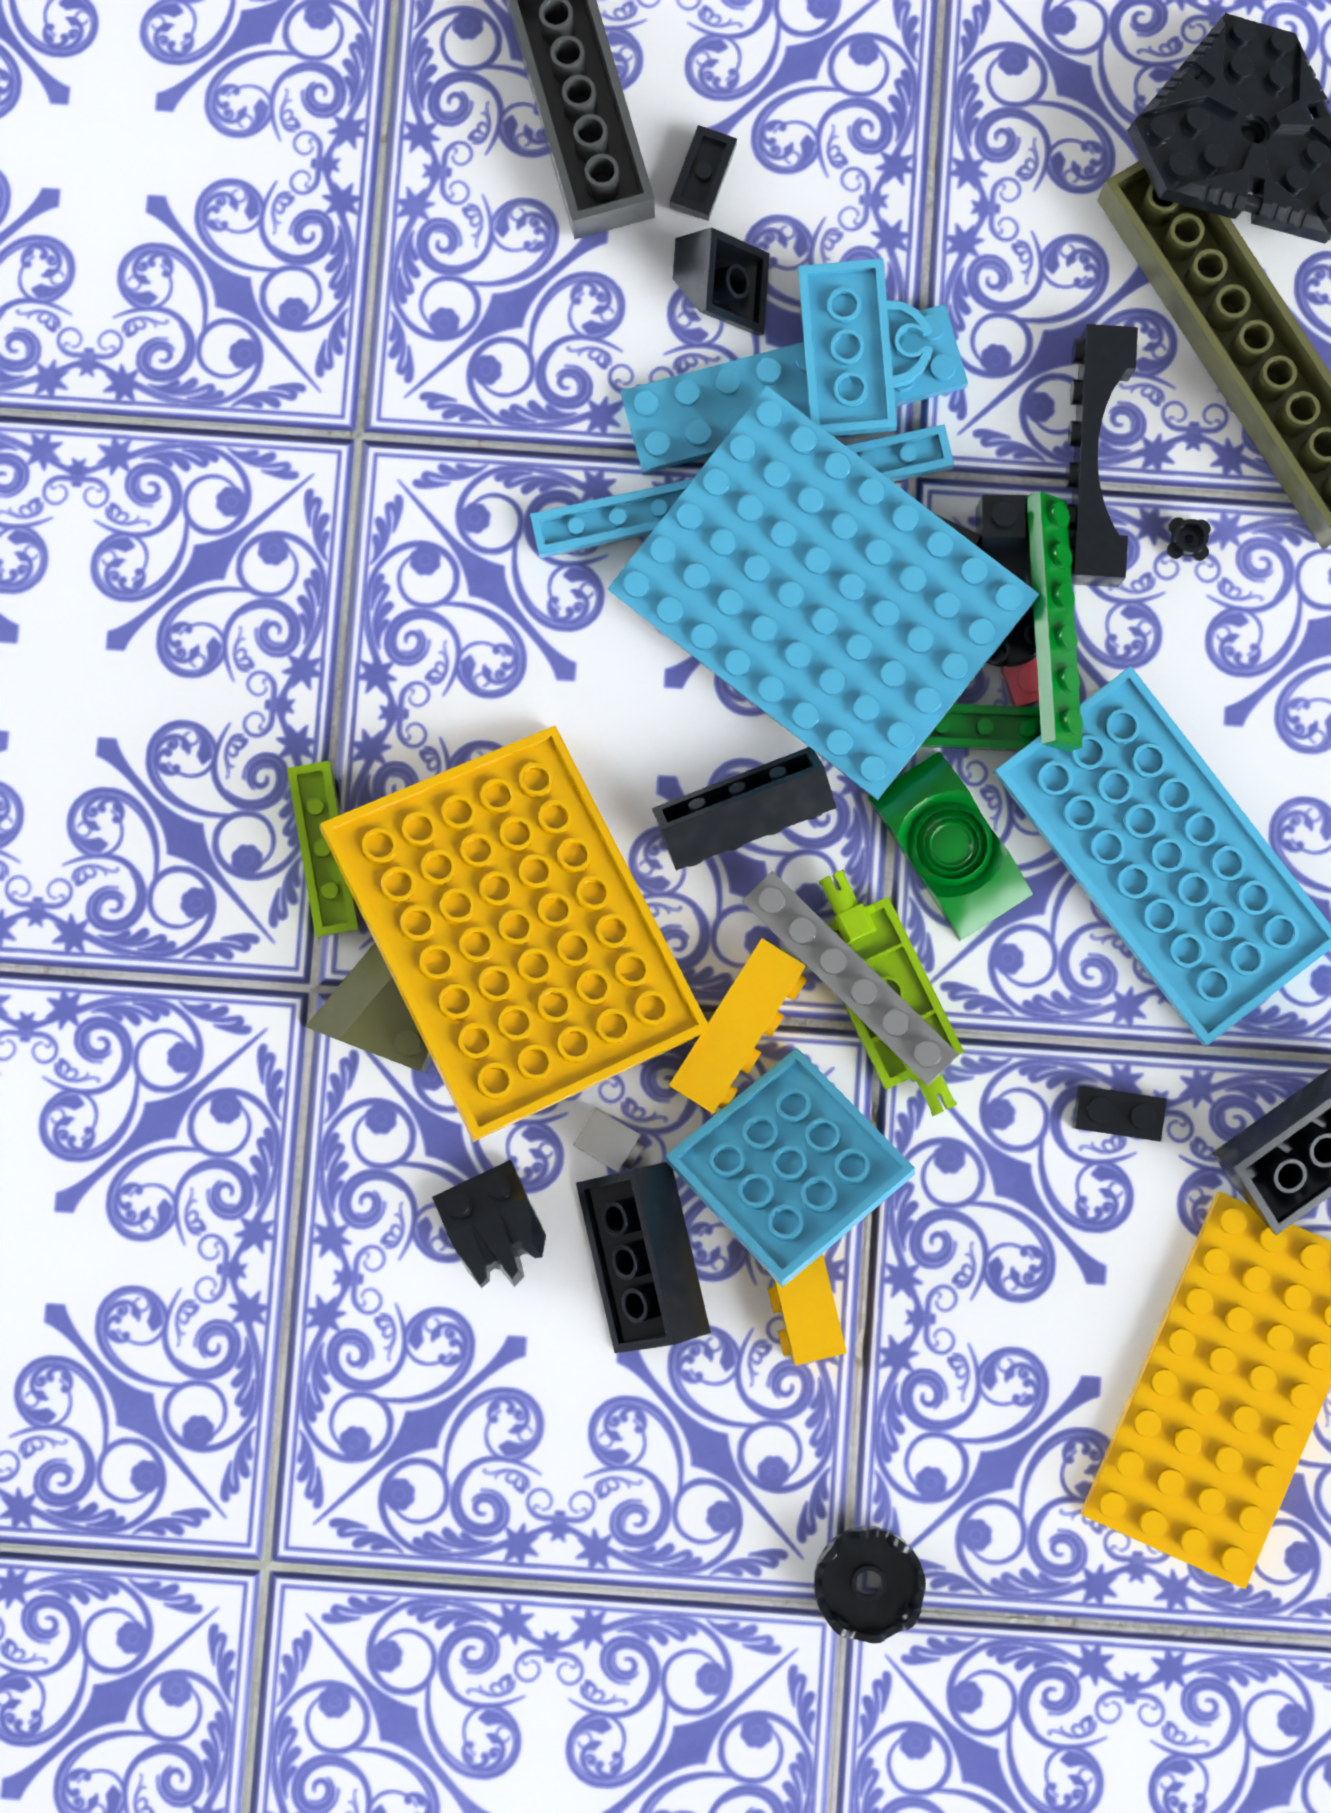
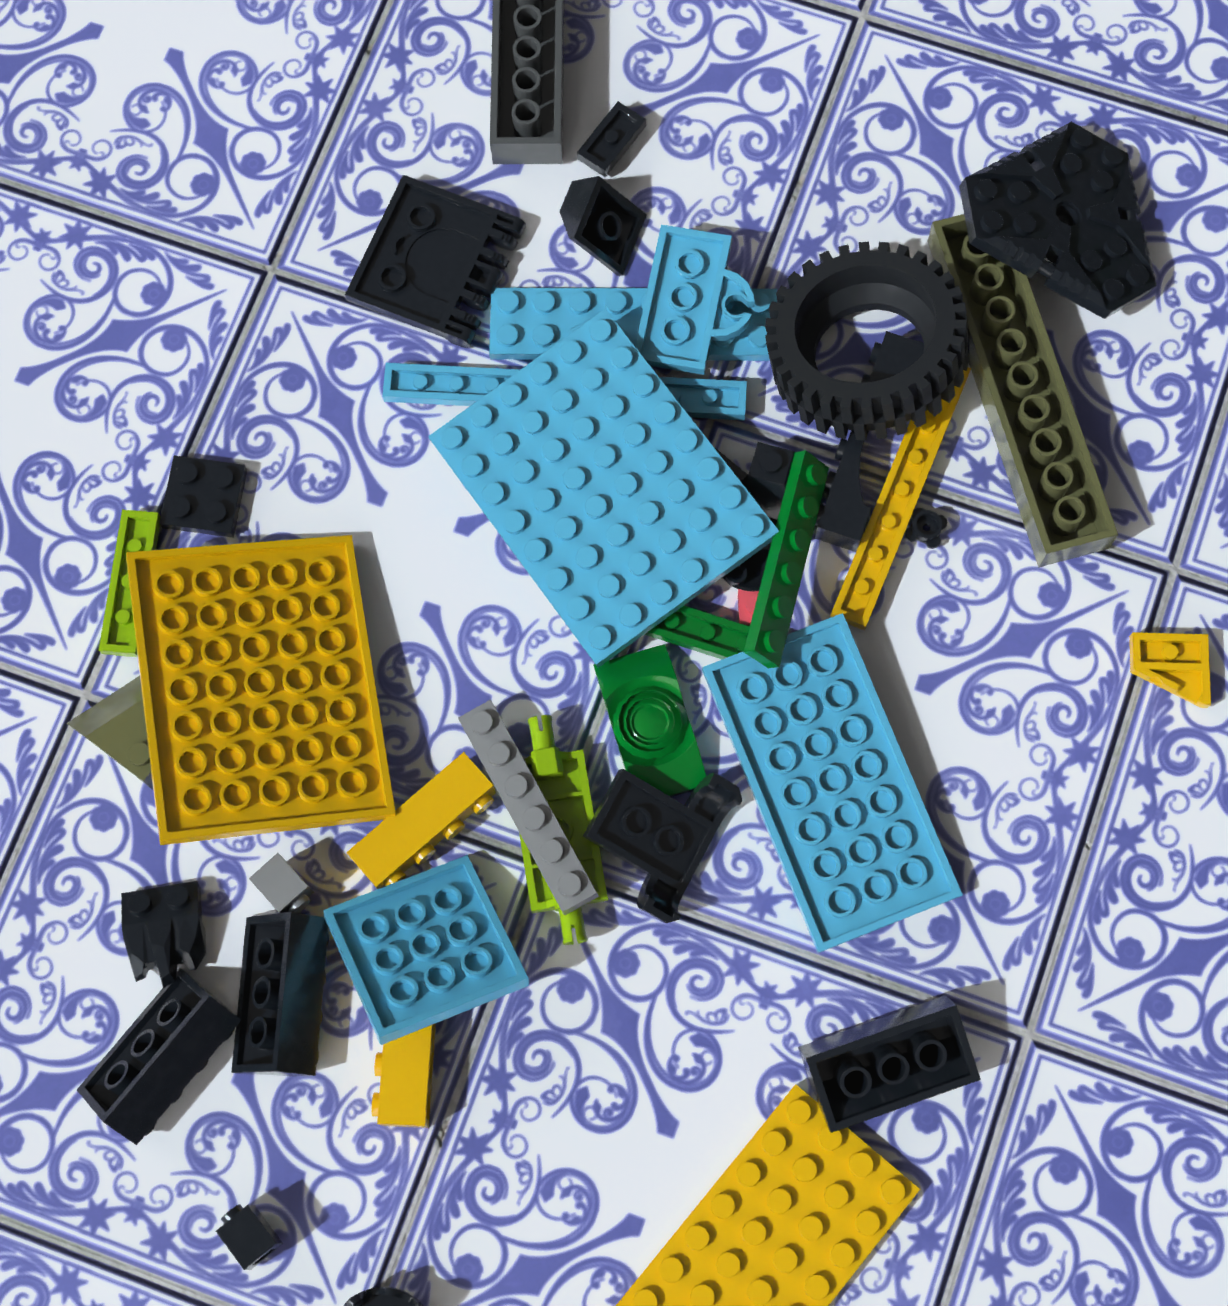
camera: 20 degrees right, 10 degrees down
black brick [651,747,837,871] -> none
black plate [1072,1086,1167,1142] -> none
none -> black slope [77,968,241,1146]
none -> black plate [159,455,247,538]
none -> black brick [215,1204,283,1270]
none -> black hinge [345,175,527,348]
none -> black piece [583,769,742,923]
none -> black tyre [765,242,970,440]
none -> yellow plate [830,367,971,631]

